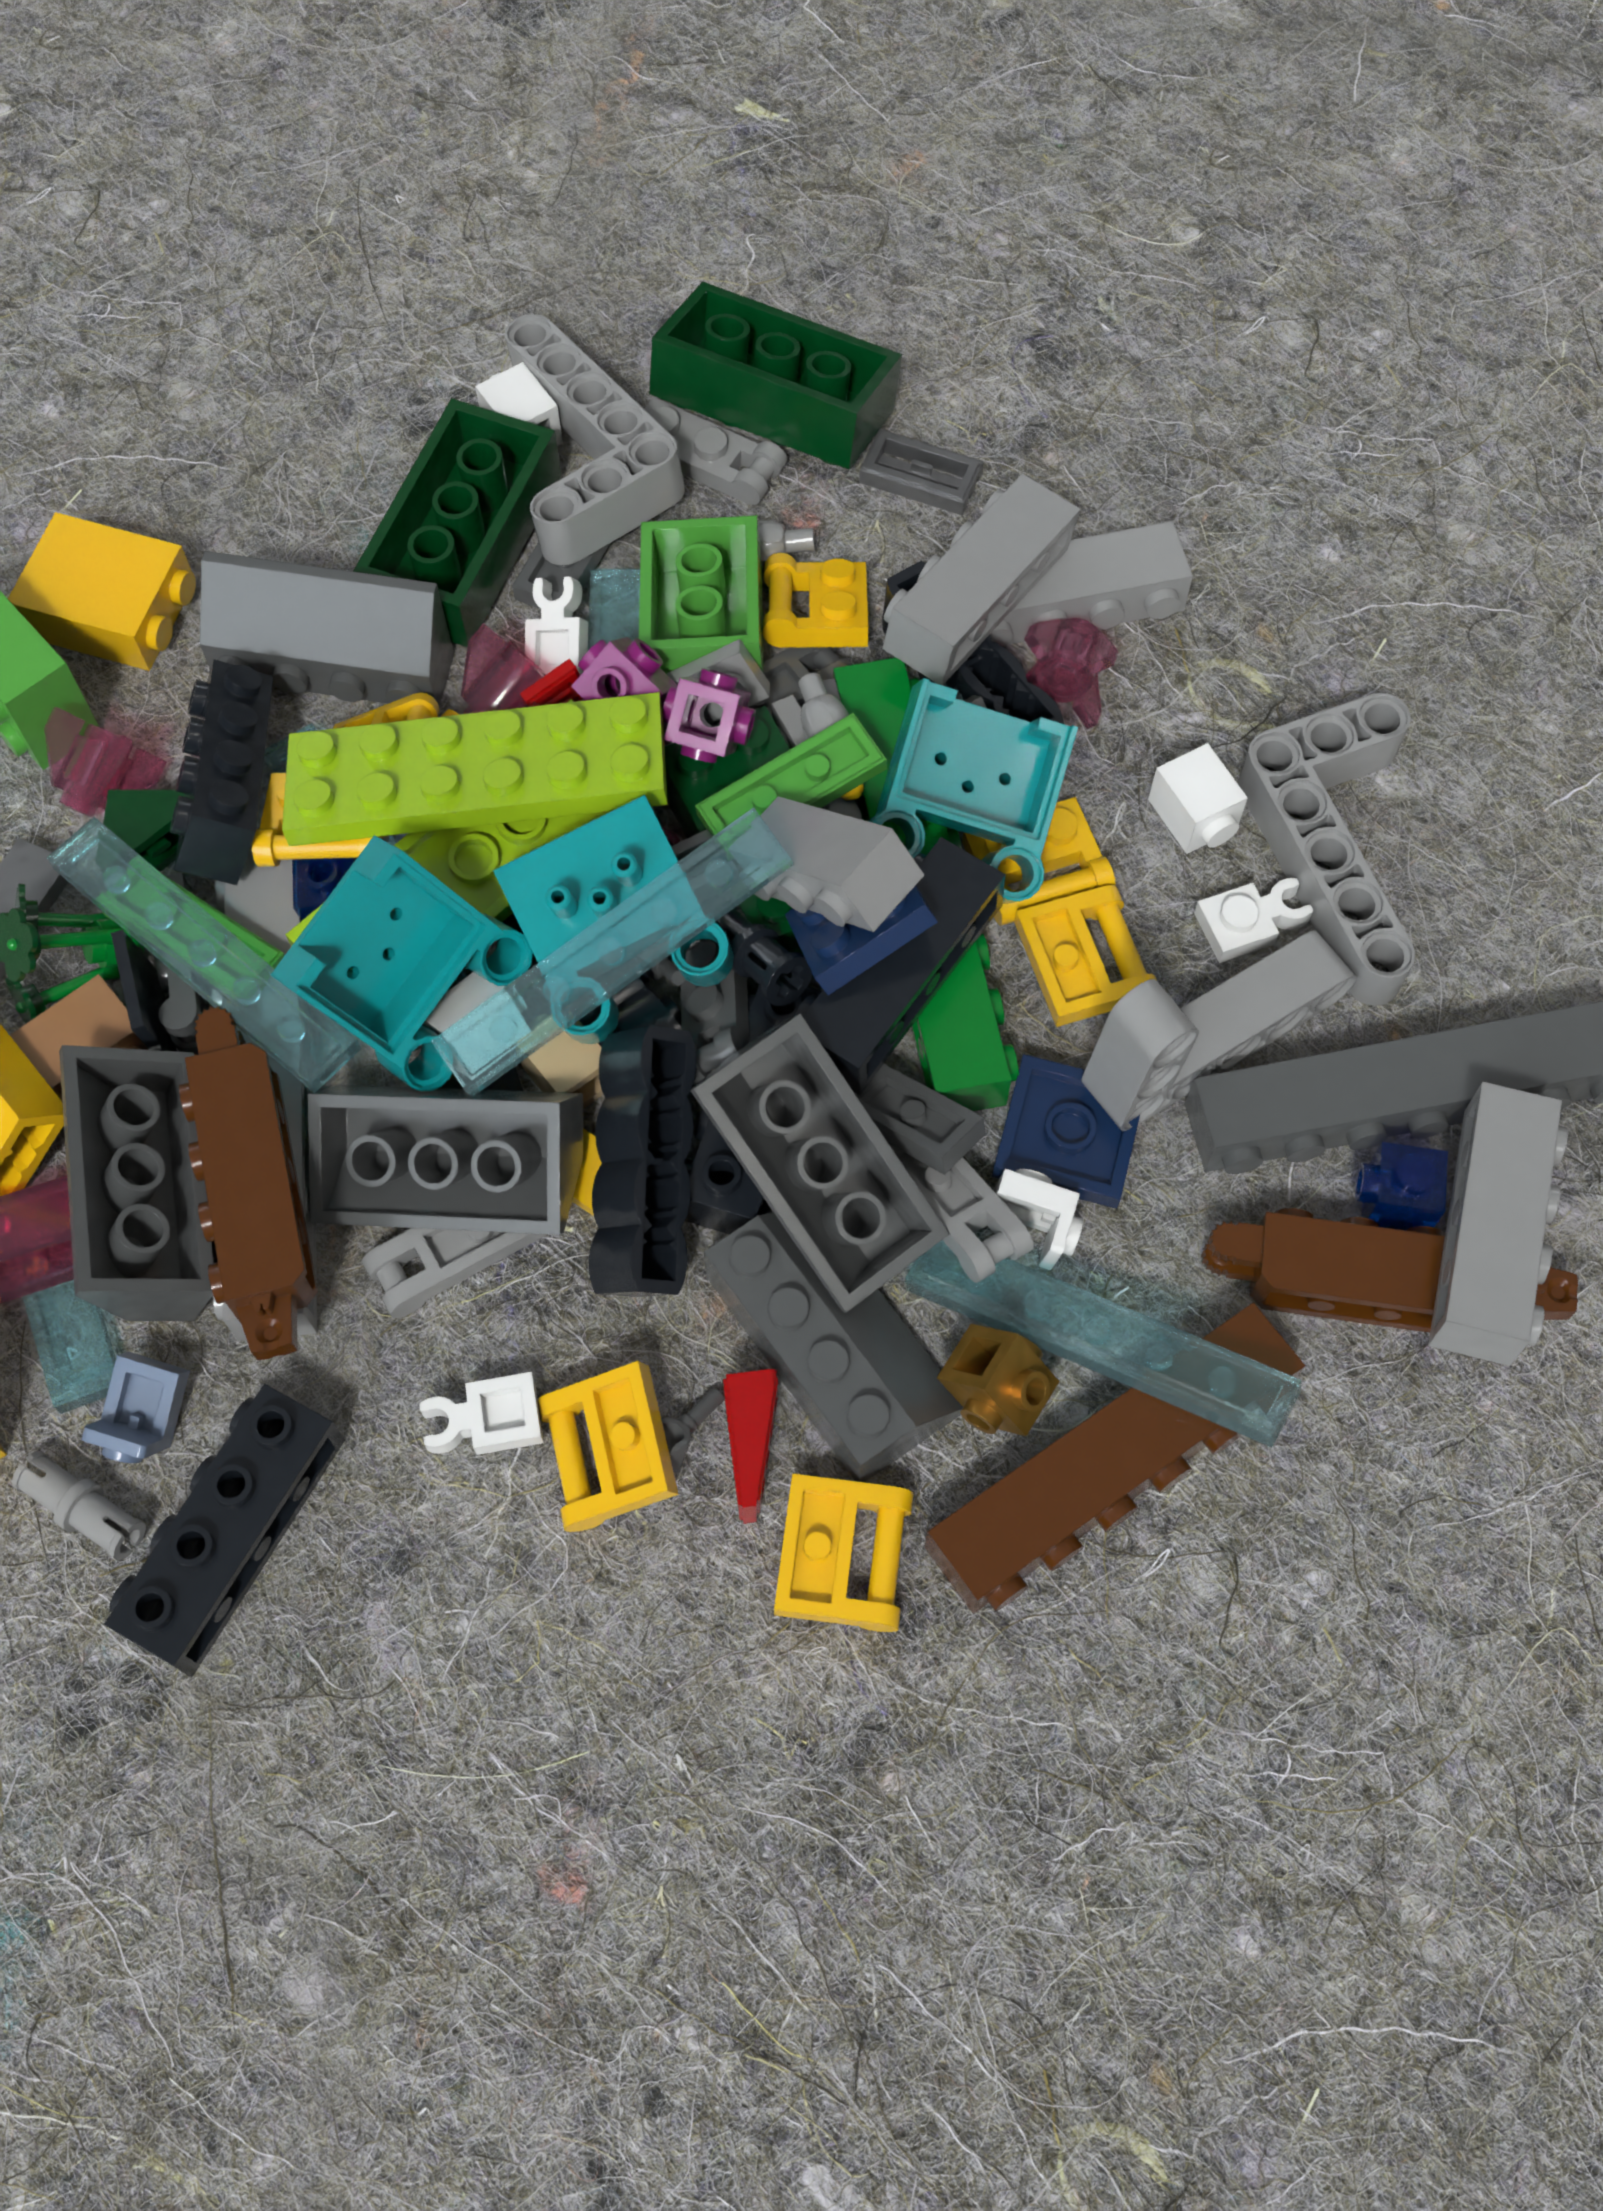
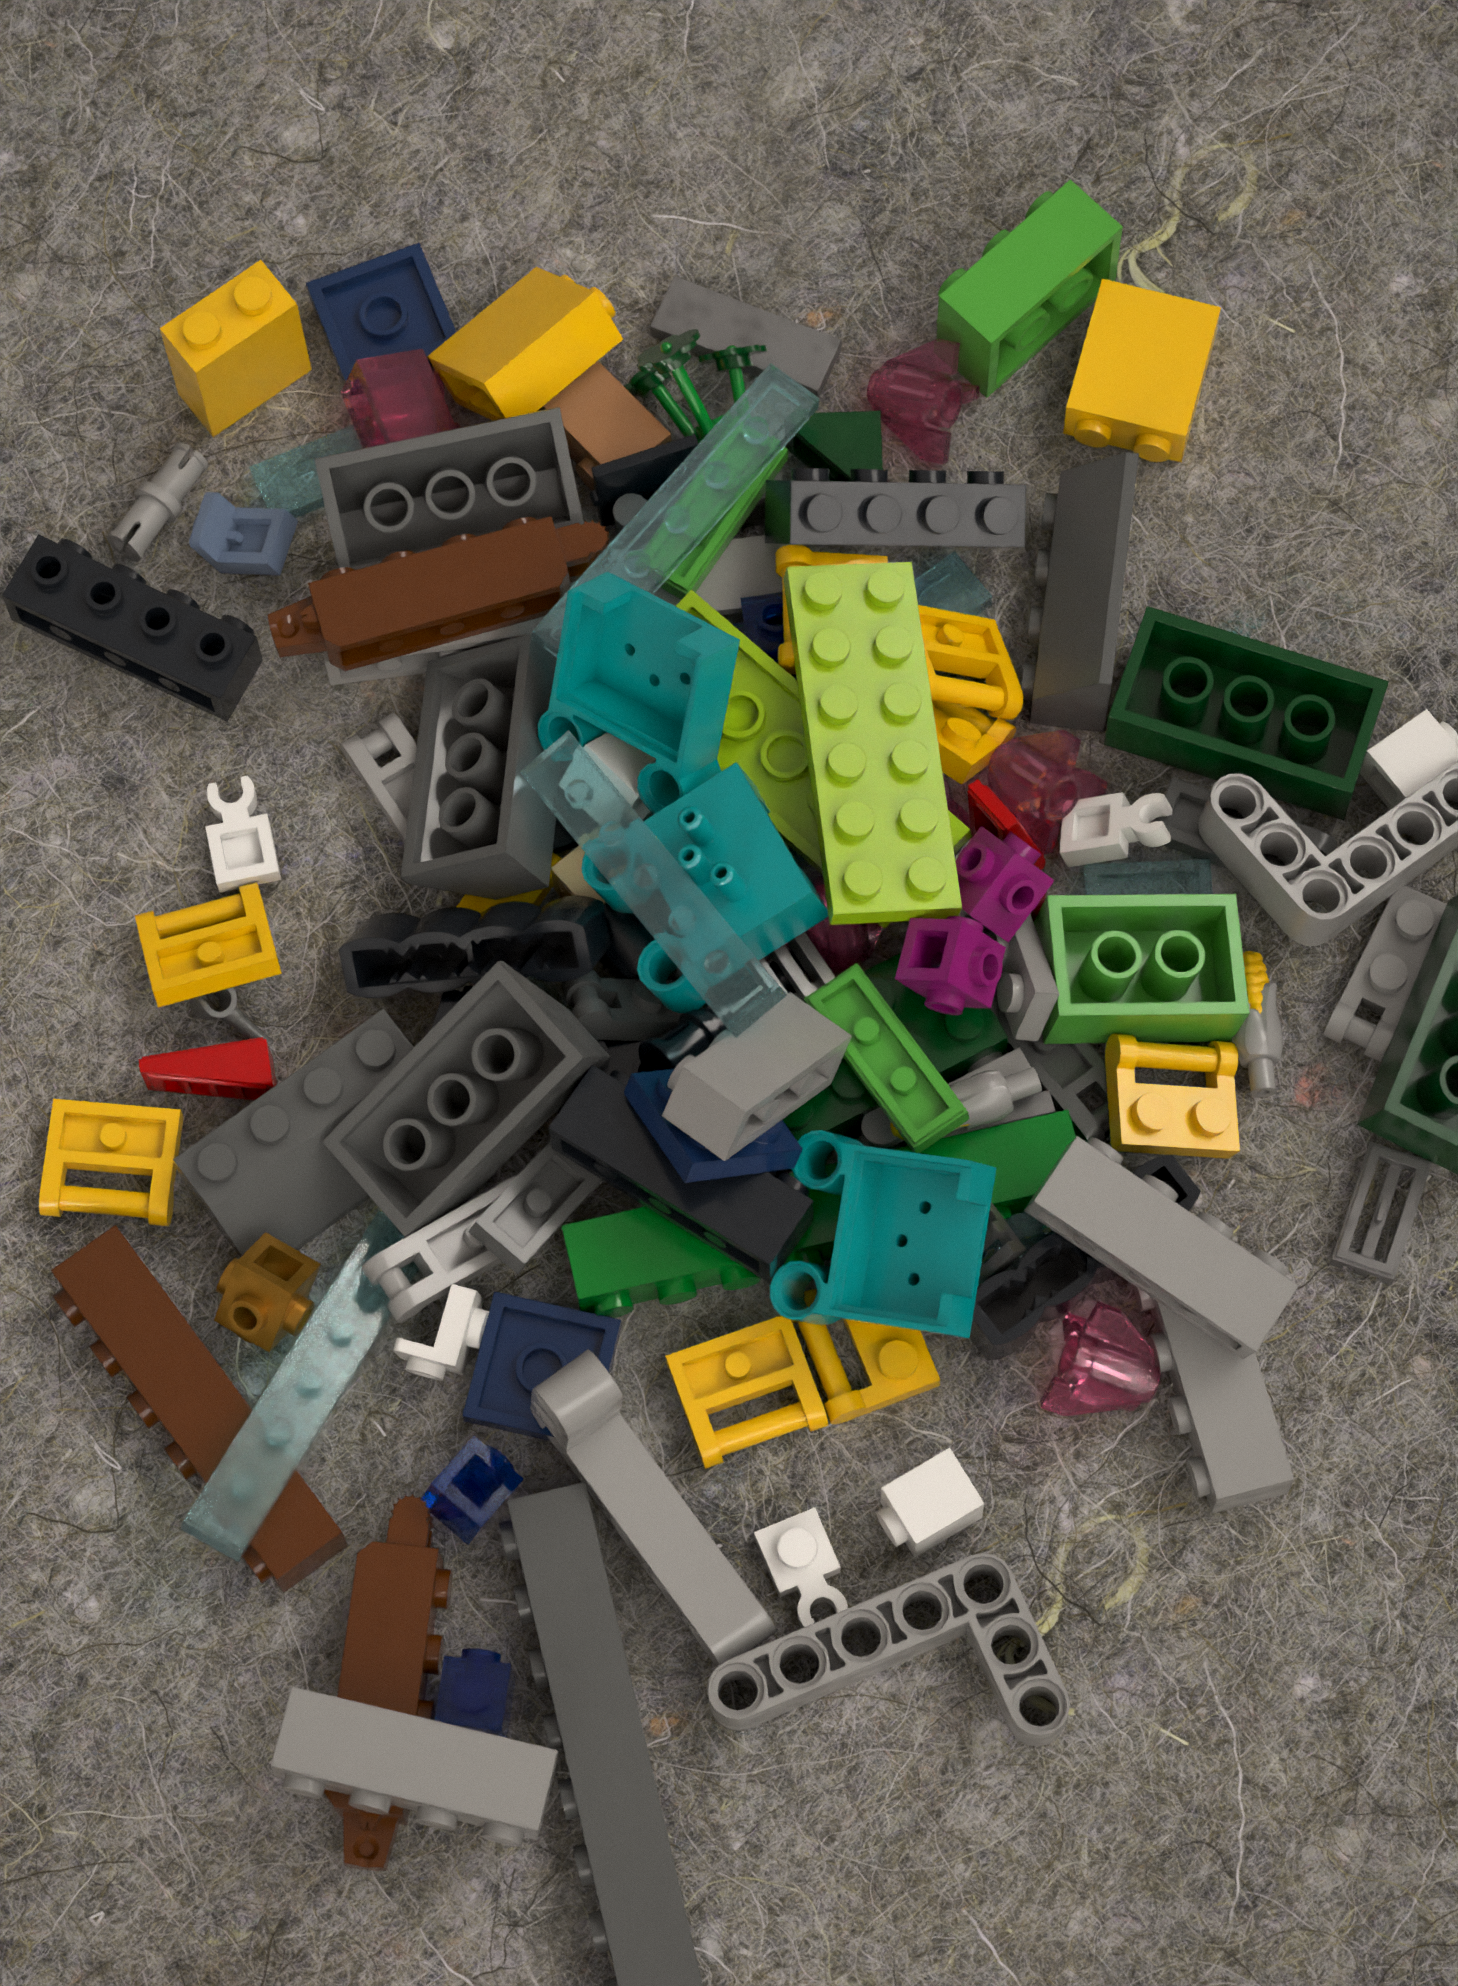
camera: 90 degrees right, 5 degrees up
none -> clear blue brick [421,1435,524,1545]

